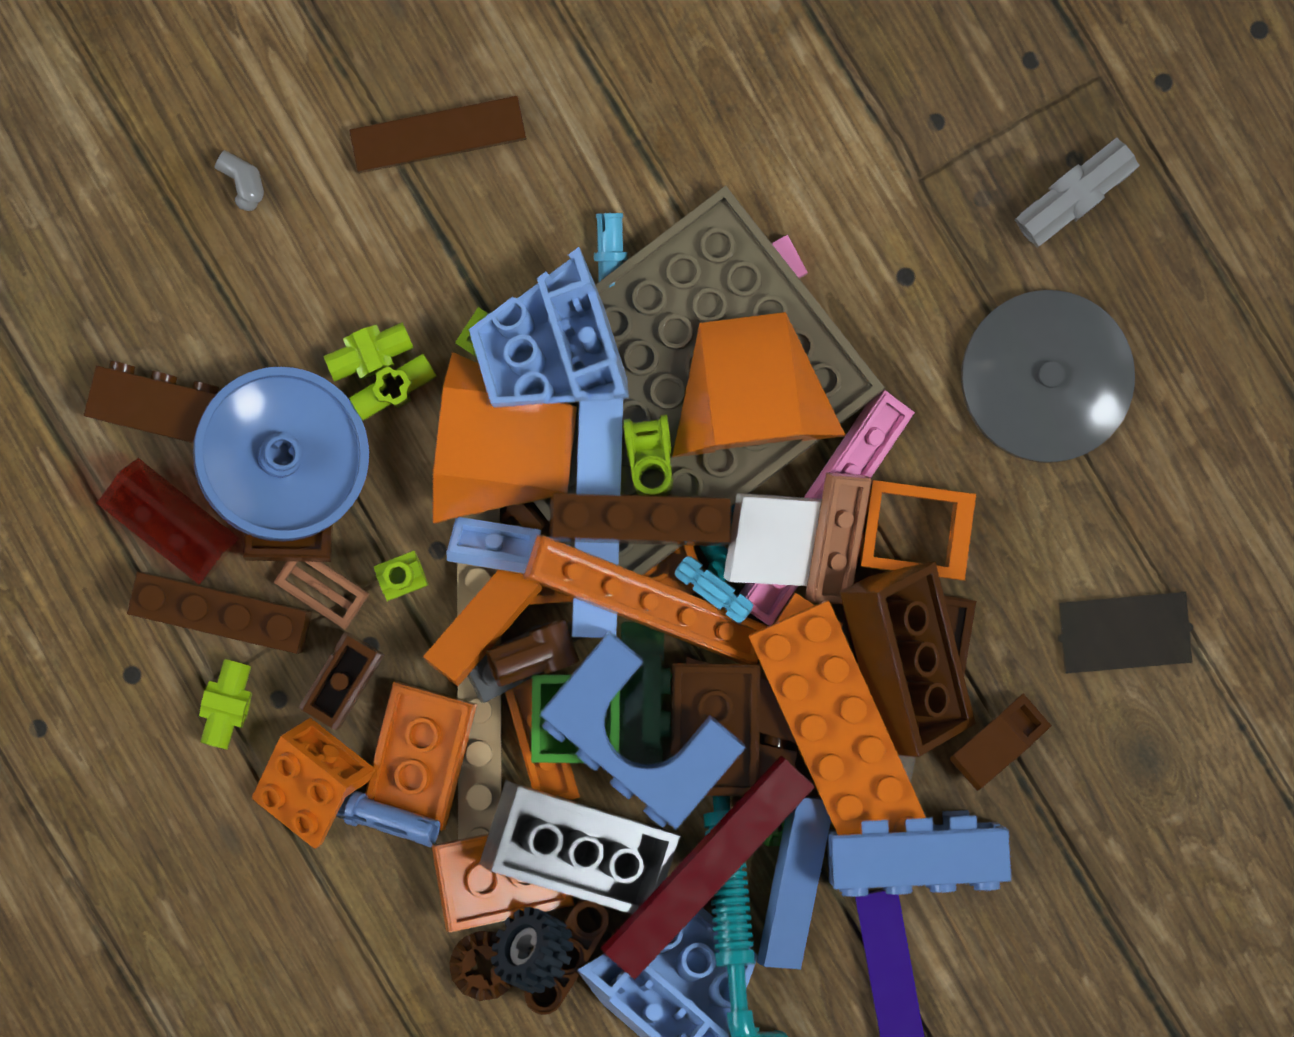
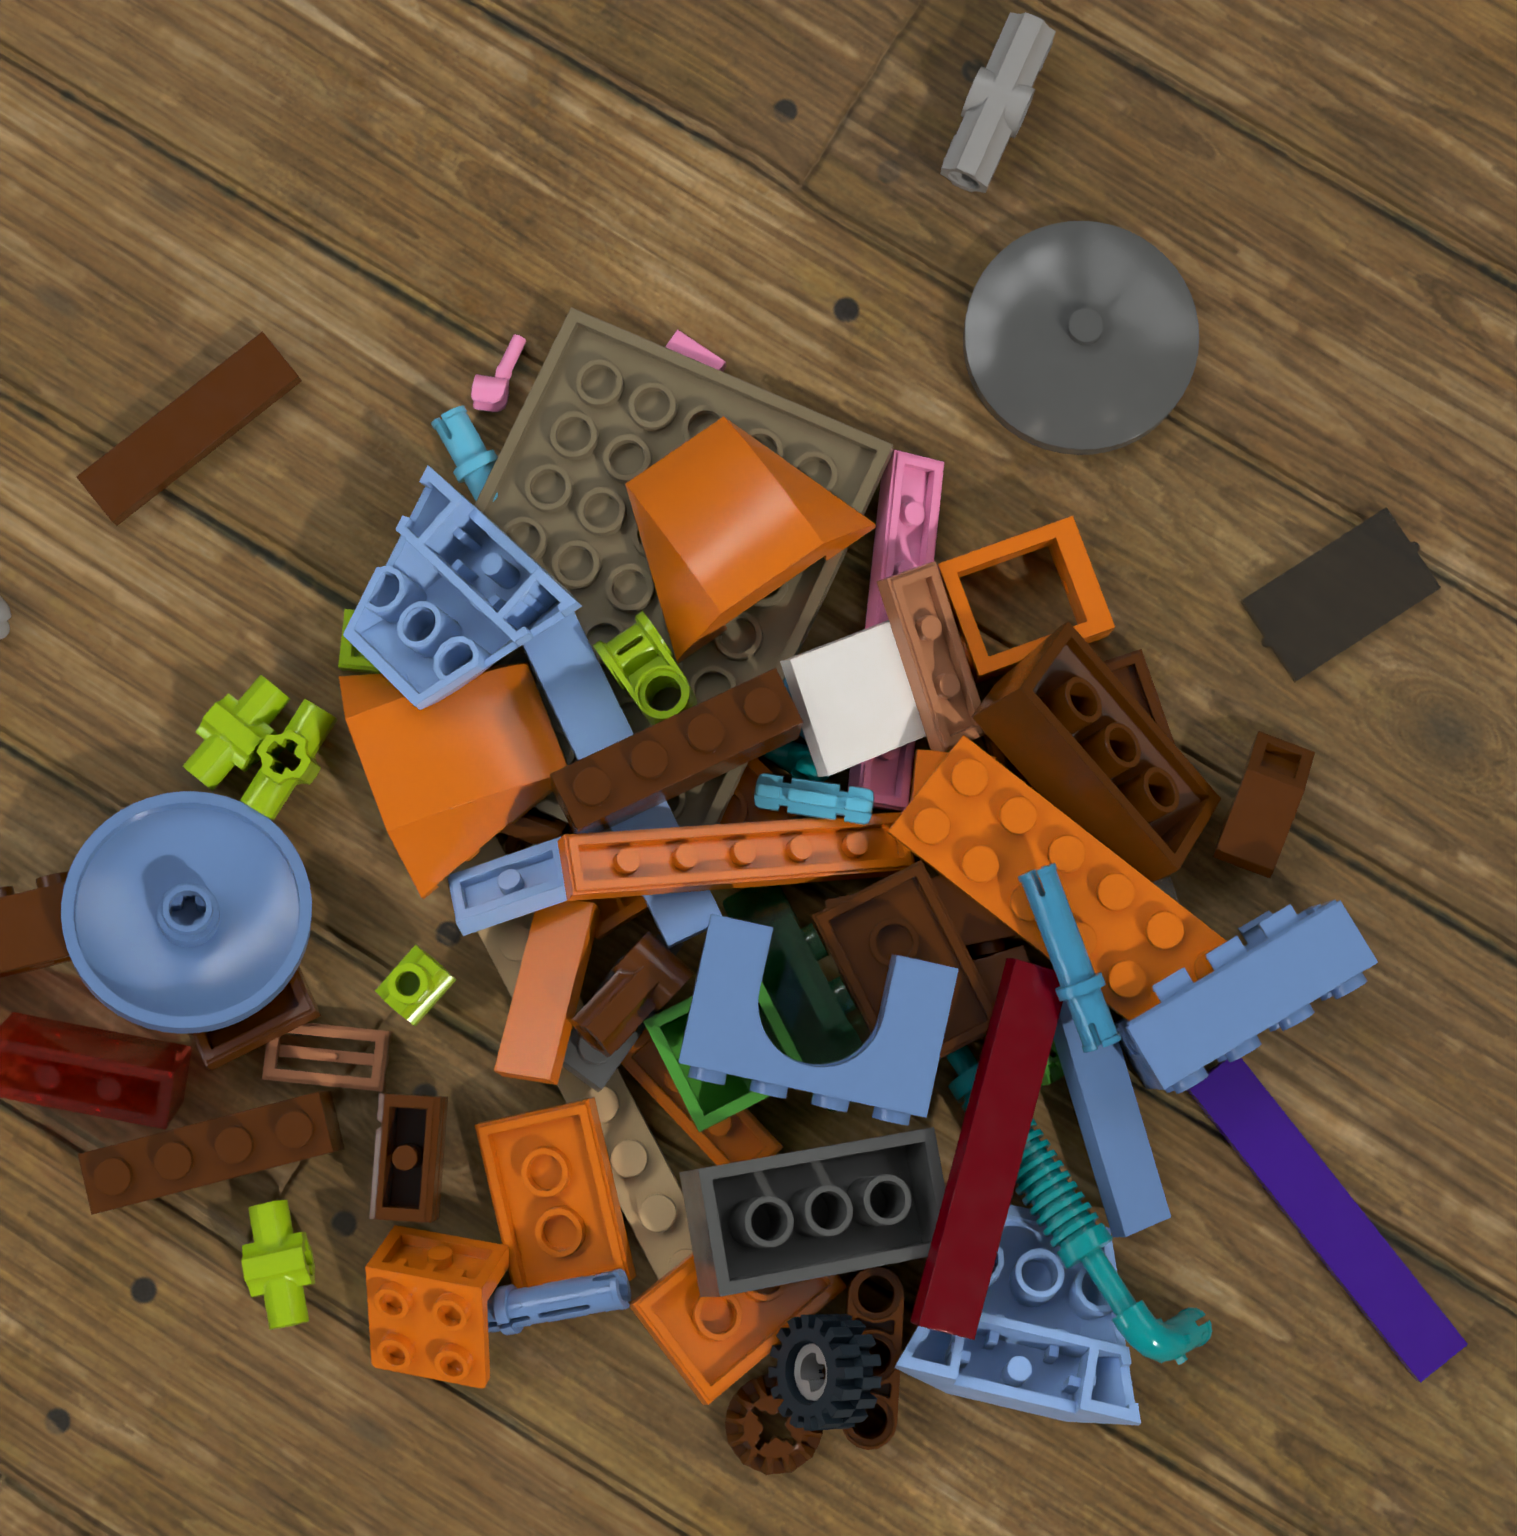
camera: 30 degrees left, 5 degrees down
none -> bright pink hand [471,334,527,412]
none -> dark azure pin [1017,863,1121,1053]

